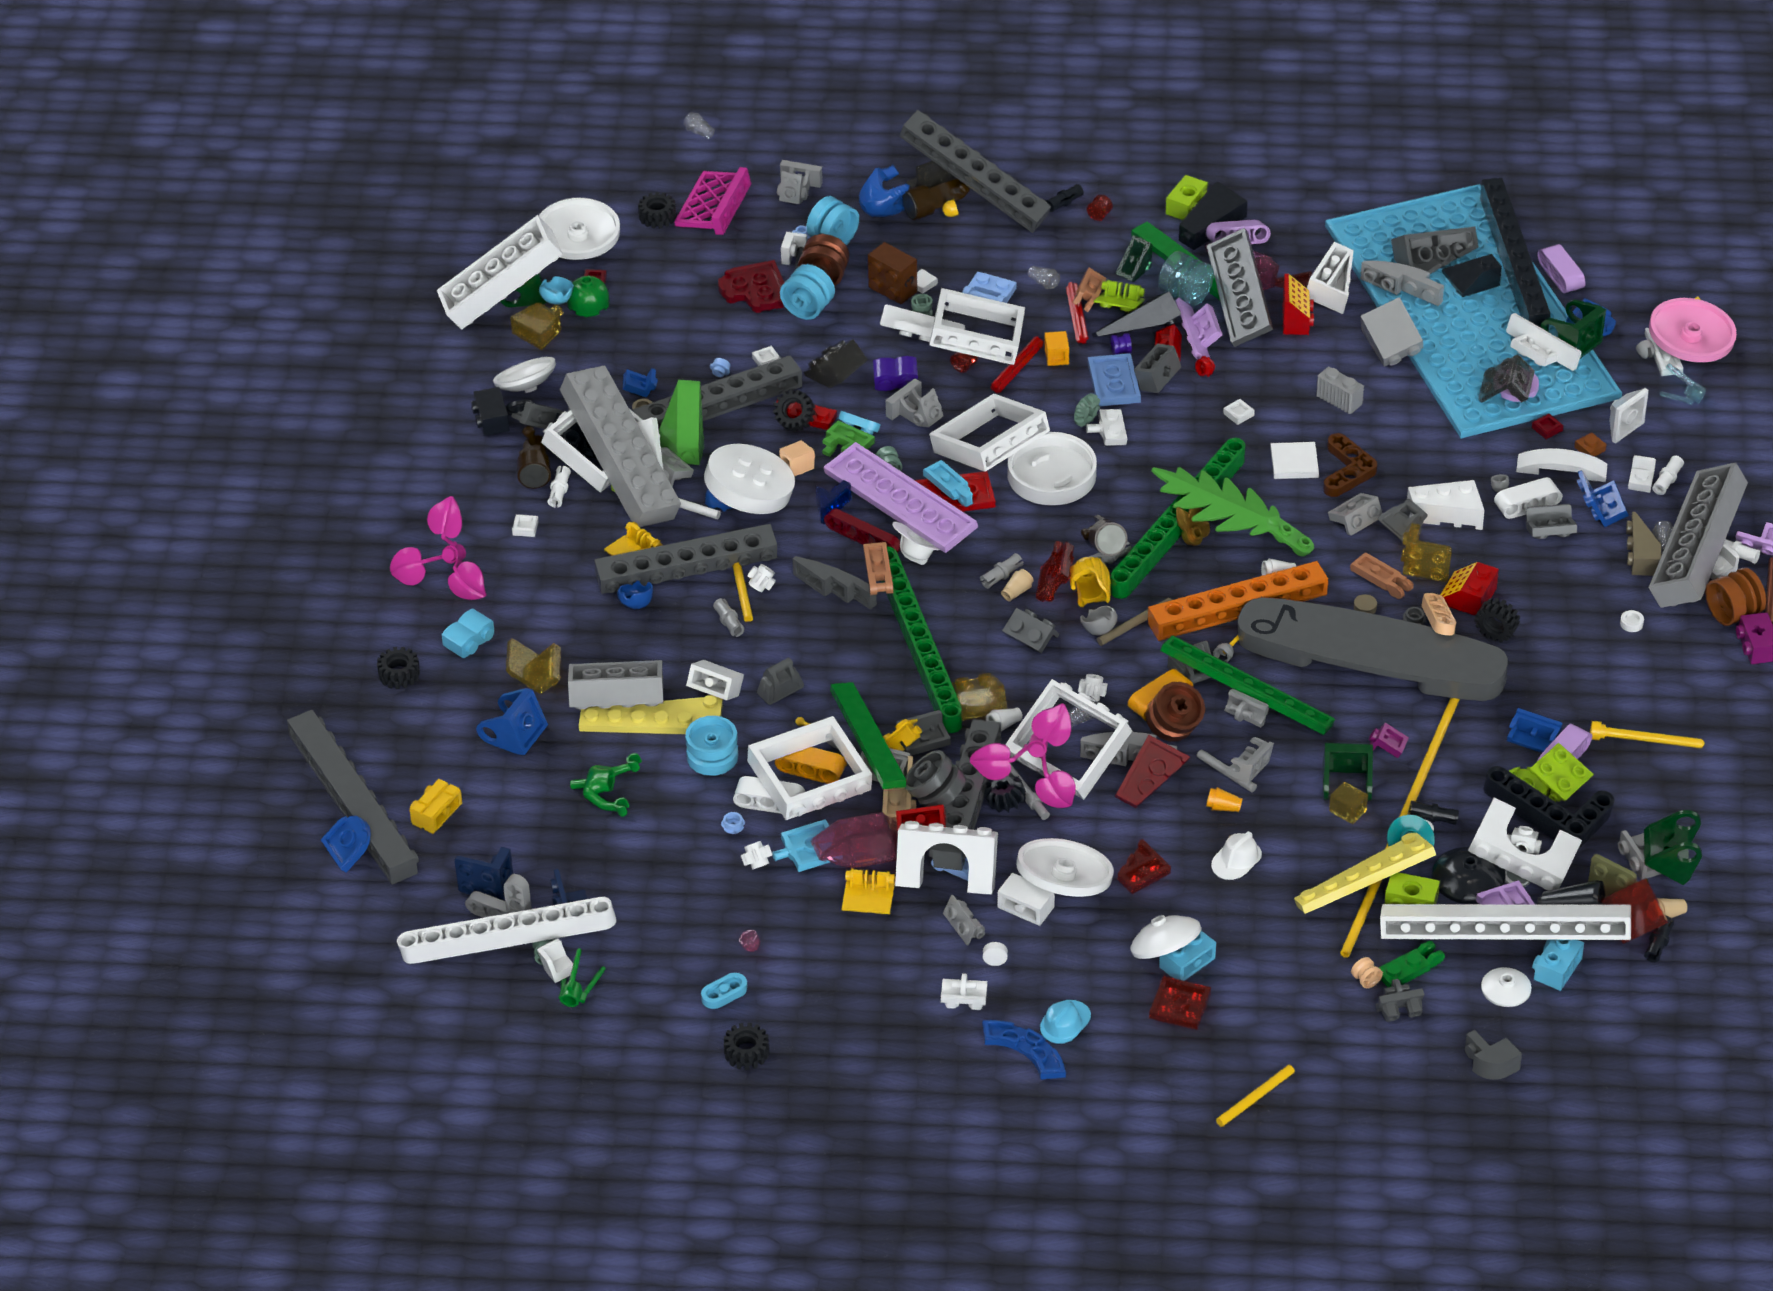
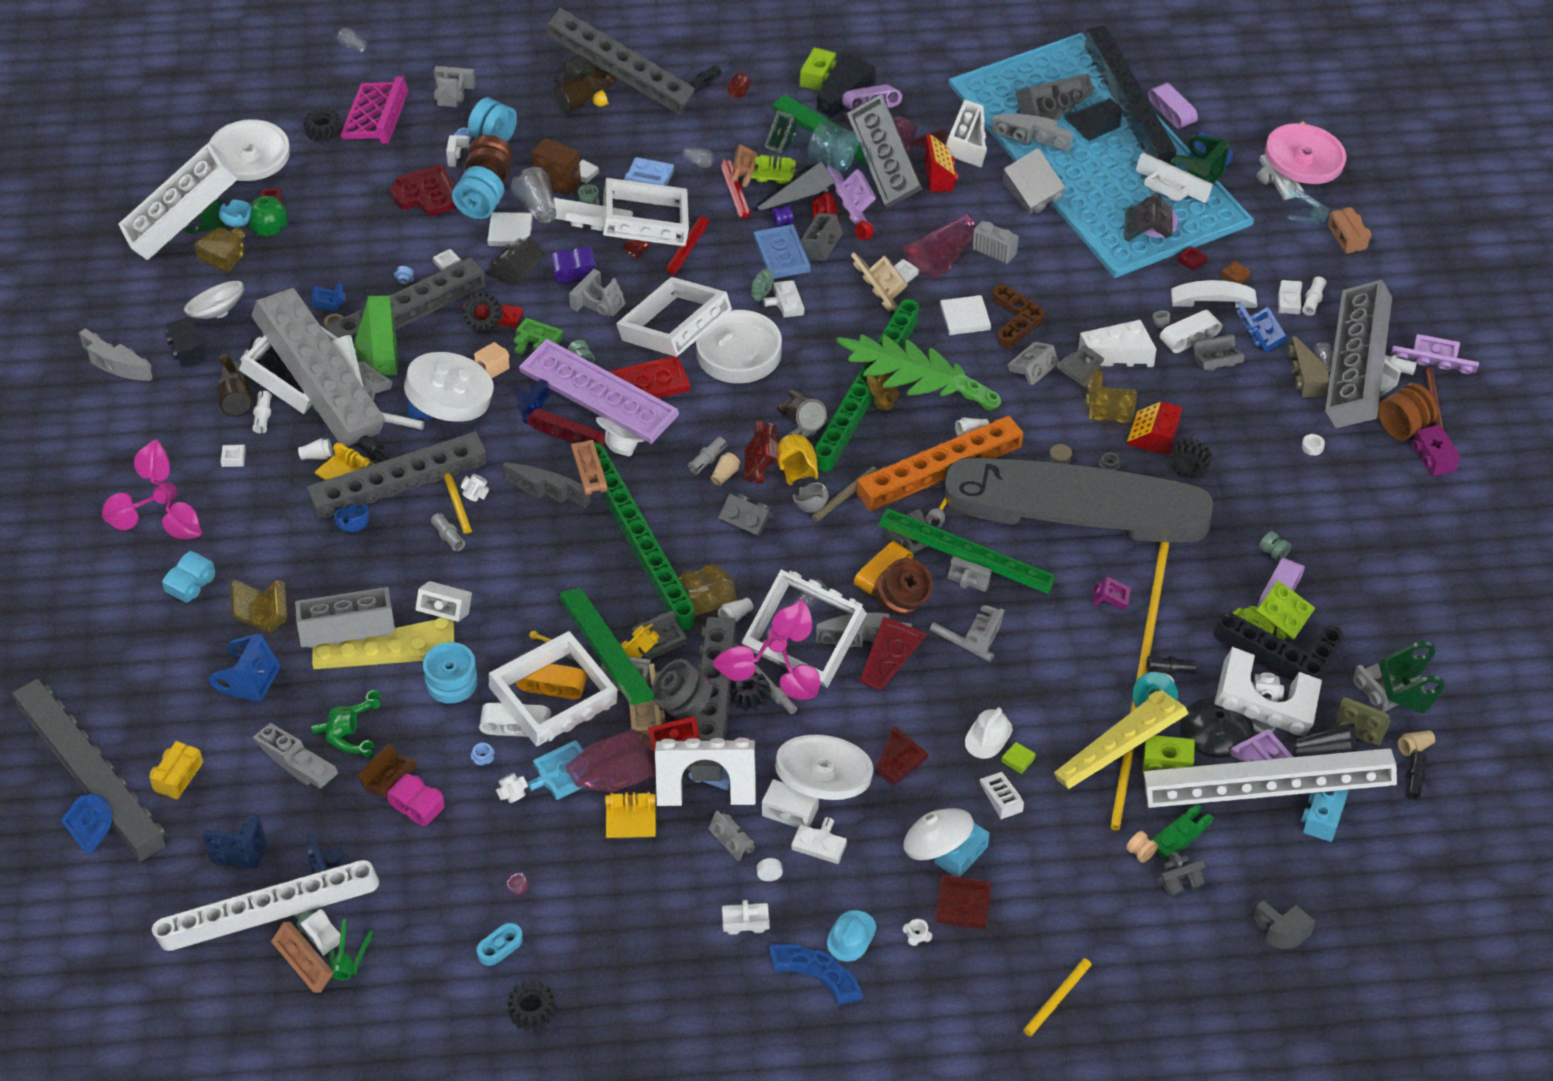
camera: 10 degrees left, 5 degrees up
black tyre [377,647,420,689] -> none
light grey beam [465,874,531,918] -> none
dark grey piece [505,400,563,429] -> none
dark grey piece [757,657,804,705] -> none
medium azure plate [838,411,881,435] -> none
blue piece [859,165,910,217] -> none
medium azure hinge [923,460,973,507] -> none
light orange brick [1045,331,1069,366] -> none
white gear [1078,674,1108,701] -> none
light orange cone [1206,787,1243,812] -> none
dark green hose [1323,743,1373,801] -> none
clear yellow panel [1329,782,1368,824] -> none
nougat hinge [1350,552,1414,599] -> none
light nougat beam [1422,593,1456,636] -> none
white dish [1481,967,1531,1007] -> none
blue hinge [1507,708,1562,753] -> none
yellow piece [1590,721,1705,748] -> none
clear red plate [1601,878,1669,944] -> none
white slope [1610,388,1649,444] -> none
none -> light grey slope [79,328,153,381]
none -> light grey slope [253,723,338,788]
none -> nougat plate [271,922,334,993]
none -> white cone [298,438,333,460]
none -> reddish brown bracket [357,744,417,798]
none -> black axle [358,435,395,462]
none -> dark pink brick [387,773,445,827]
none -> white tile [488,213,533,247]
none -> clear cone [511,167,556,223]
none -> white plate [792,817,847,864]
none -> tan bracket [851,252,908,312]
none -> clear pink wedge [902,213,976,279]
none -> white plate [903,919,932,946]
none -> white slope [980,772,1024,819]
none -> lime tile [1002,742,1036,774]
none -> sand green wheel [1259,531,1291,562]
none -> nougat brick [1327,207,1371,254]

